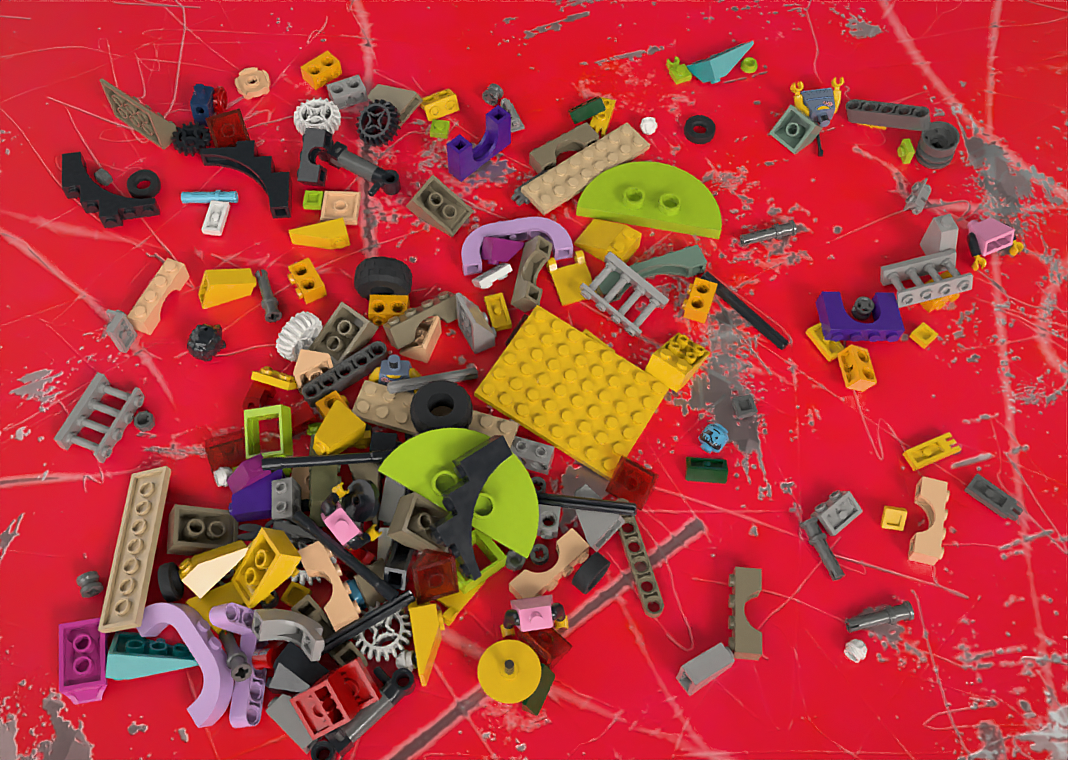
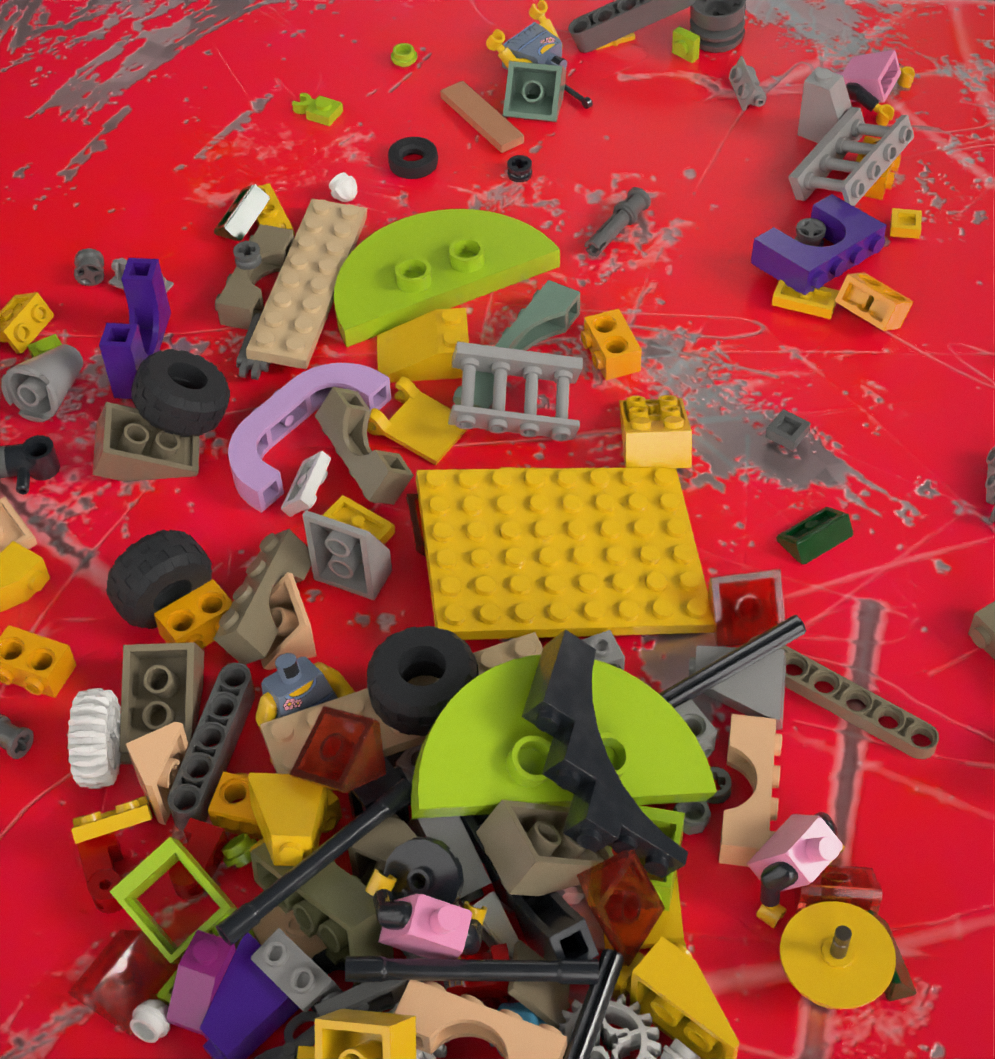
camera: 35 degrees left, 10 degrees down
light grey axle [387,368,478,394] -> none
magenta slope [481,237,524,265] -> none
black tyre [572,552,611,594] -> none
teal wedge [686,41,754,84] -> none
dark azure head [698,423,729,454] -> none
black axle [701,271,789,350] -> none
none -> light grey cone [1,344,83,422]
none -> black tyre [131,349,230,437]
none -> dark grey bush [233,241,262,270]
none -> clear red slope [289,706,386,793]
none -> nougat tile [440,80,524,153]
none -> black bush [507,155,532,182]

